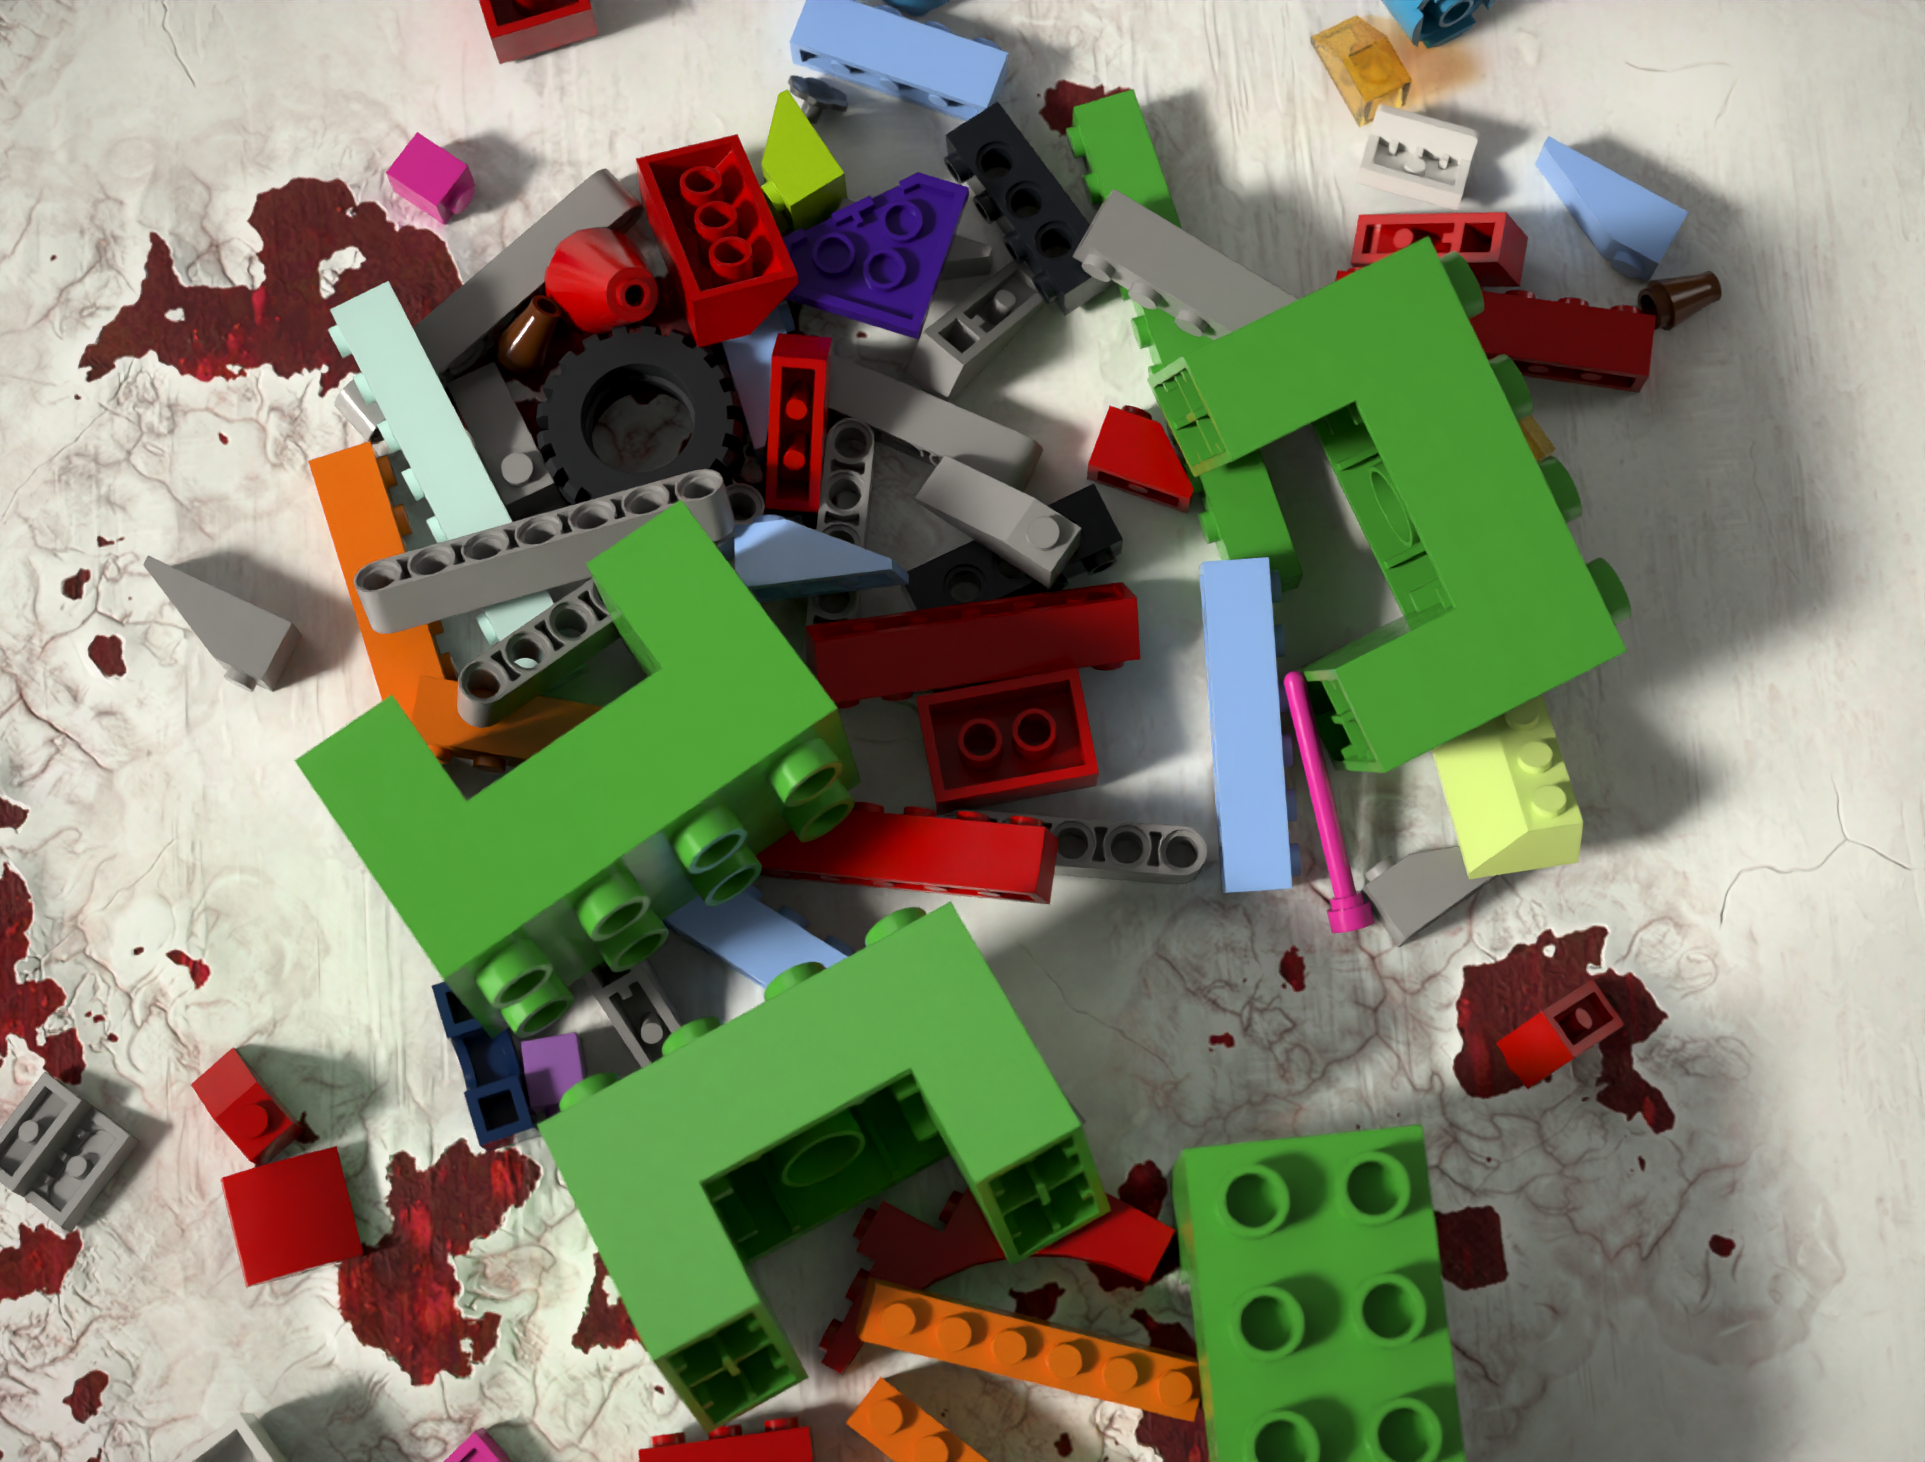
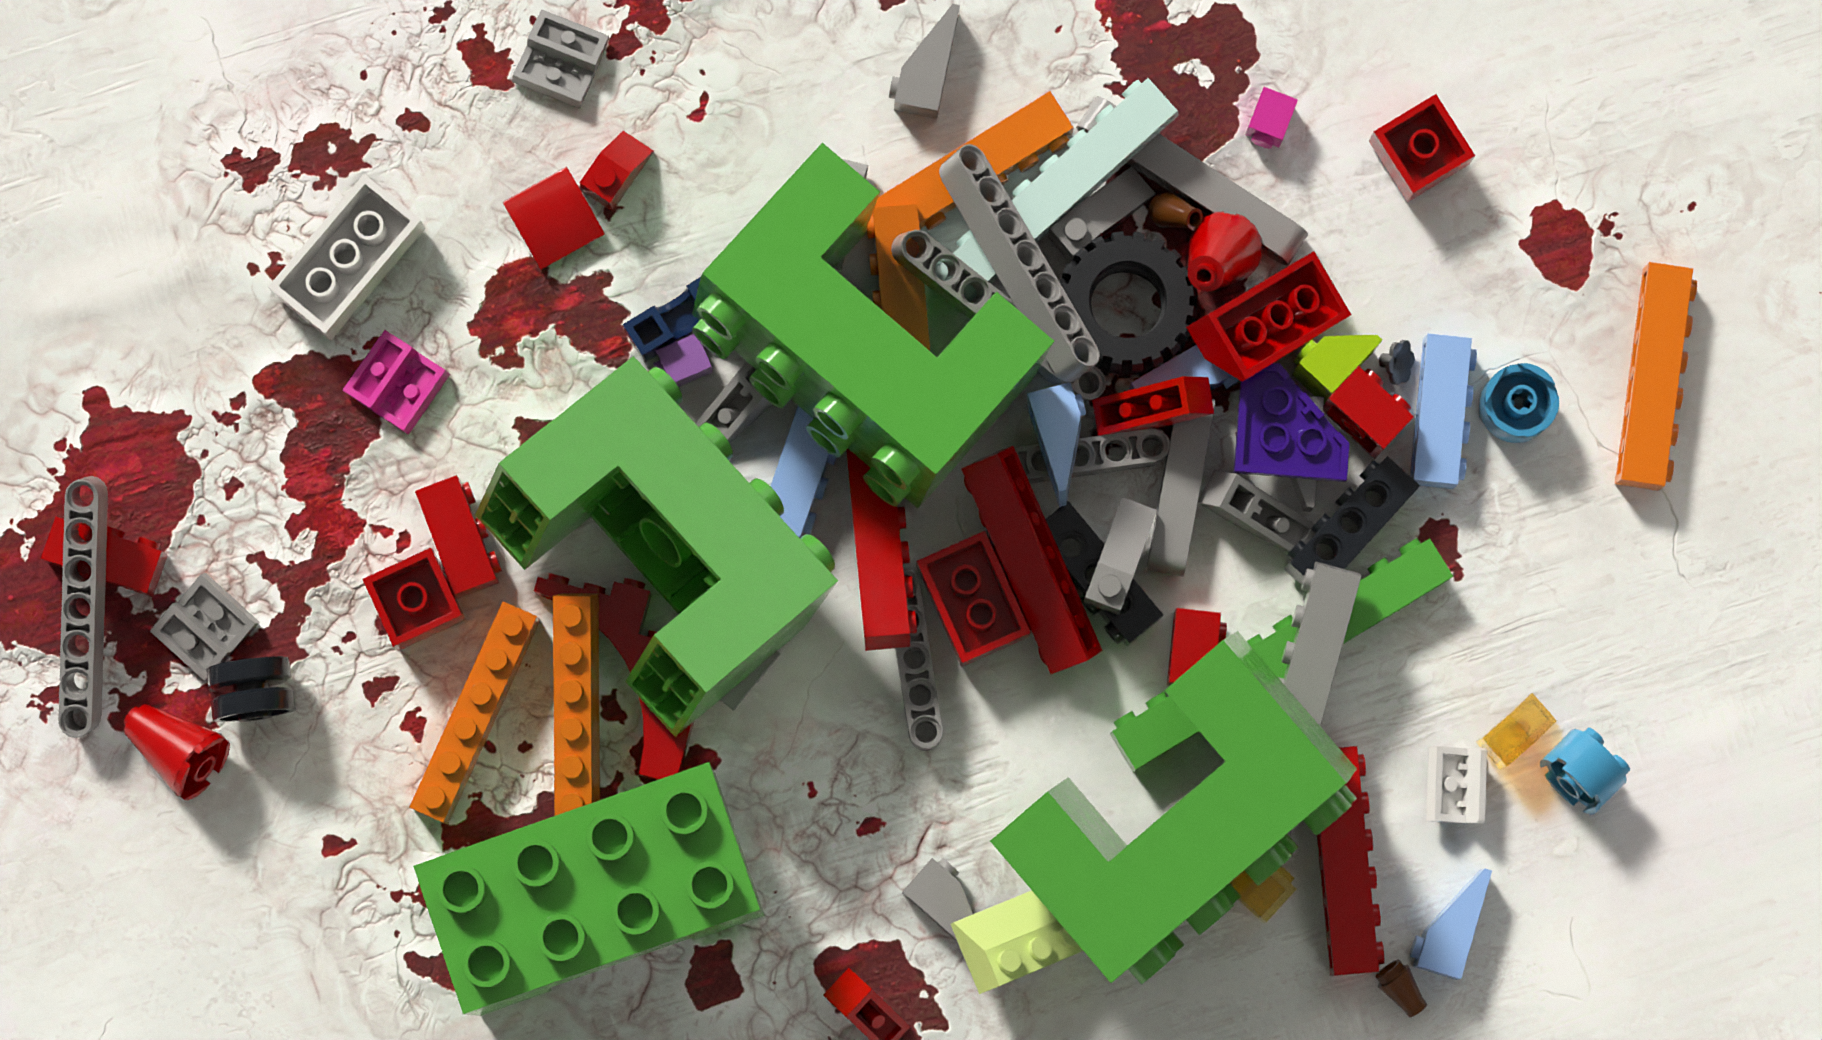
camera: 70 degrees right, 5 degrees up
light blue brick [1199,557,1301,893] -> none
dark pink piece [1284,671,1375,933] -> none
red slope [1350,212,1528,287] -> none
none -> red brick [1323,366,1414,459]

